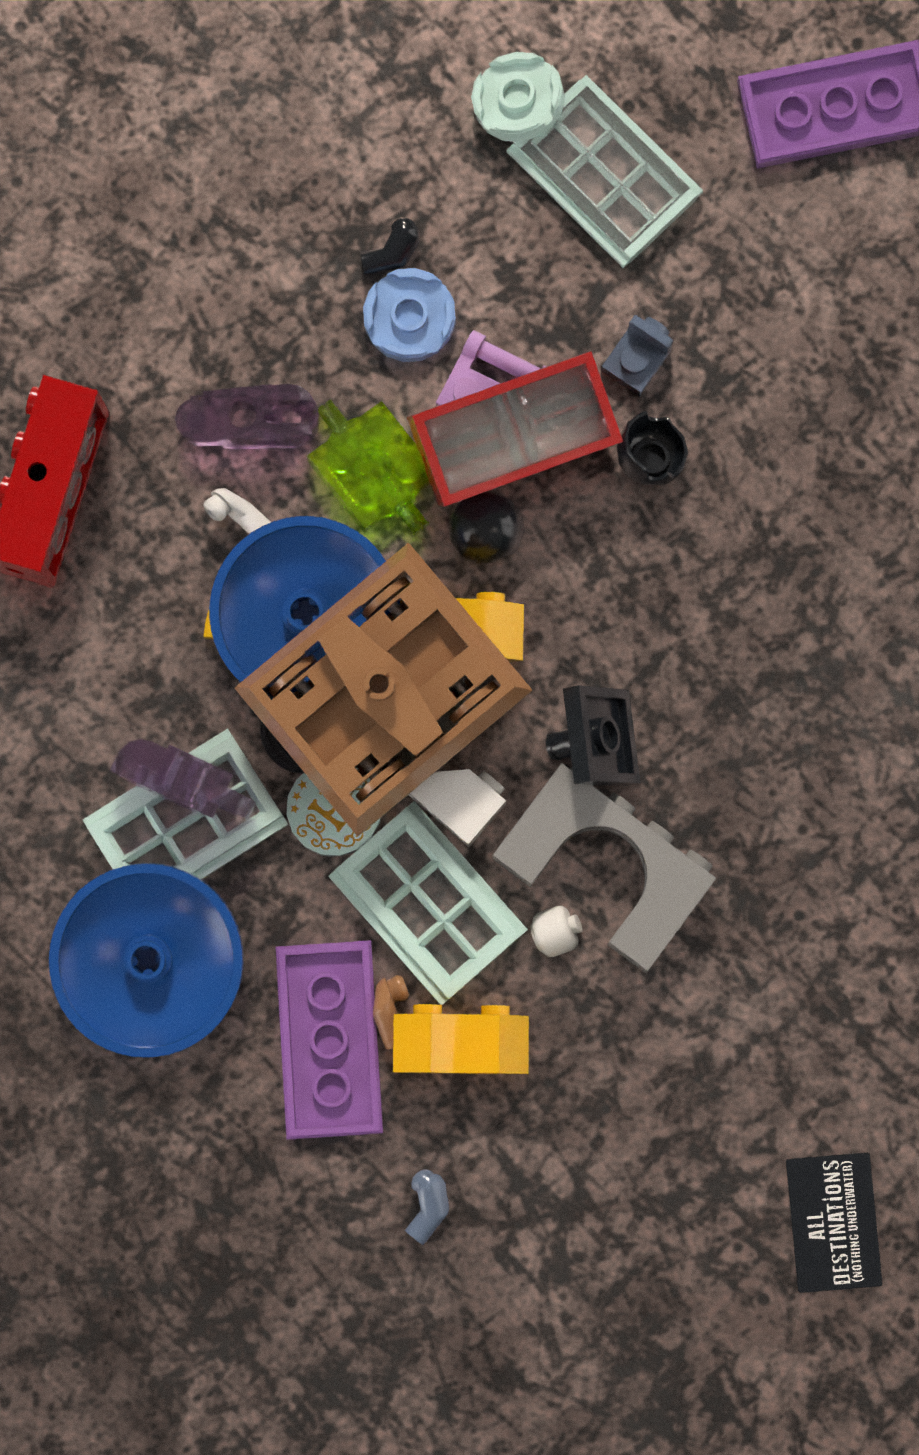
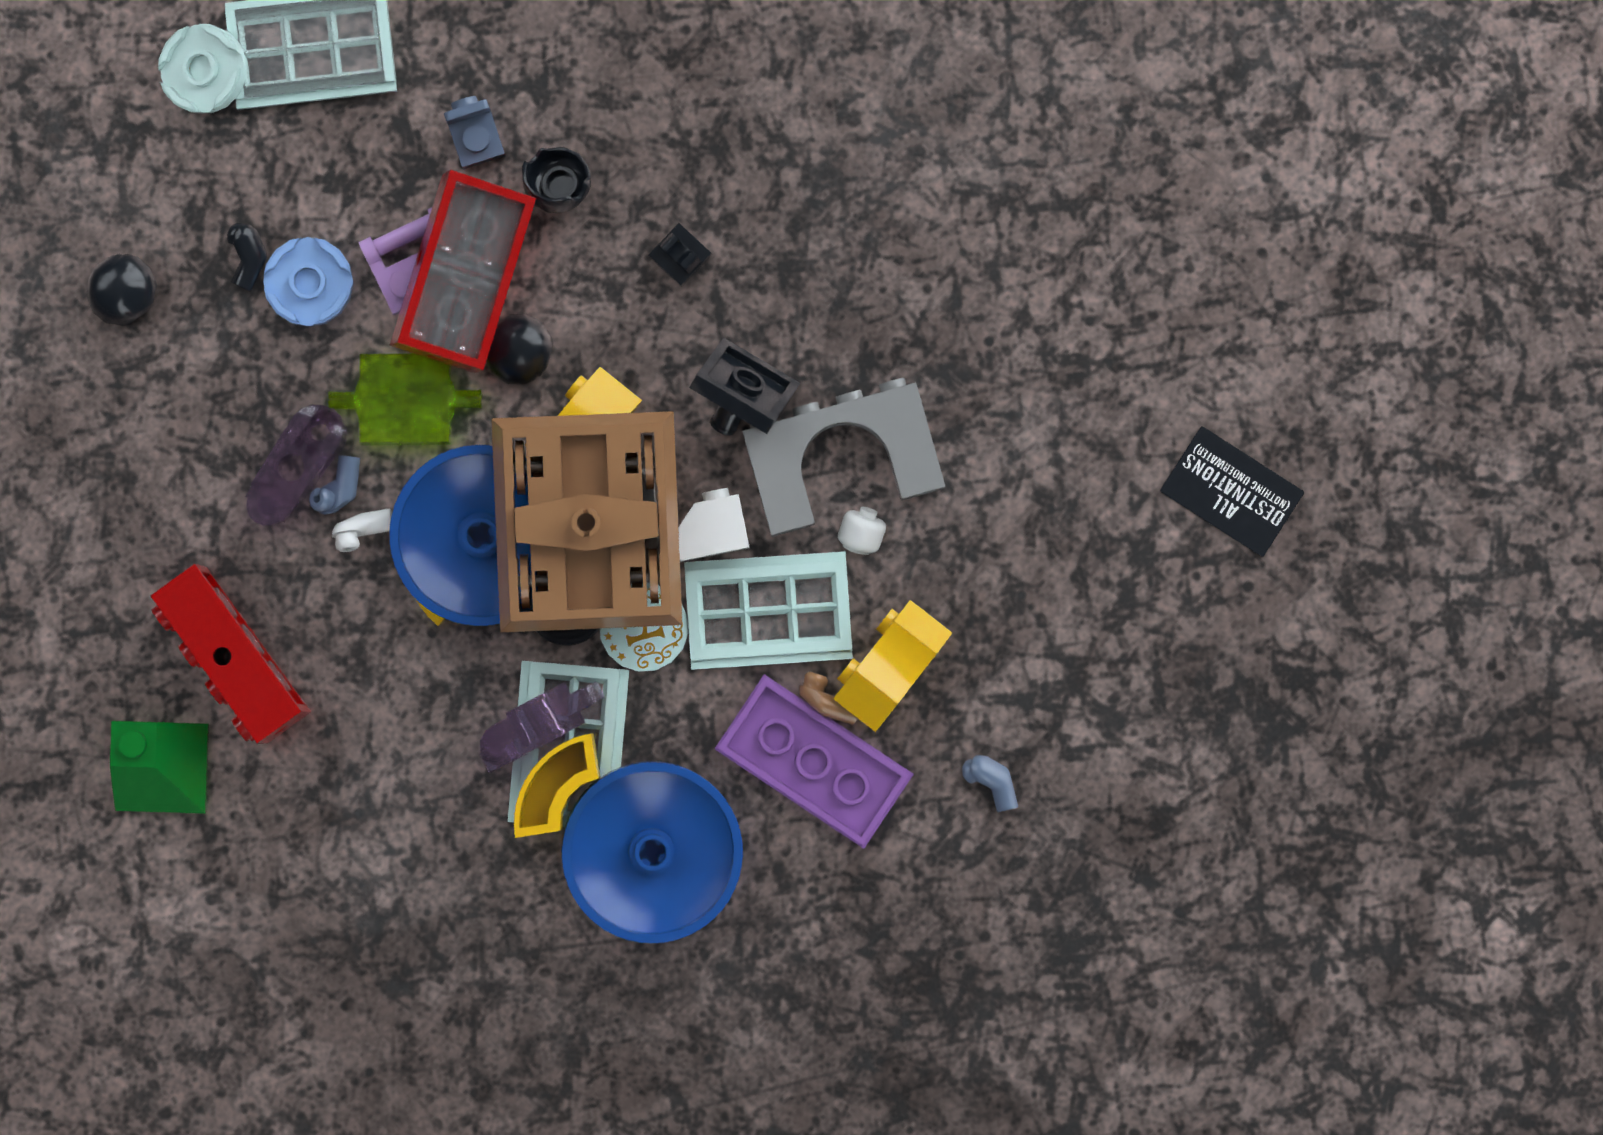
camera: 60 degrees left, 5 degrees up
none -> black hair [86,253,157,326]
none -> sand blue arm [309,456,360,515]
none -> yellow brick [514,733,600,838]
none -> black tile [648,223,712,287]

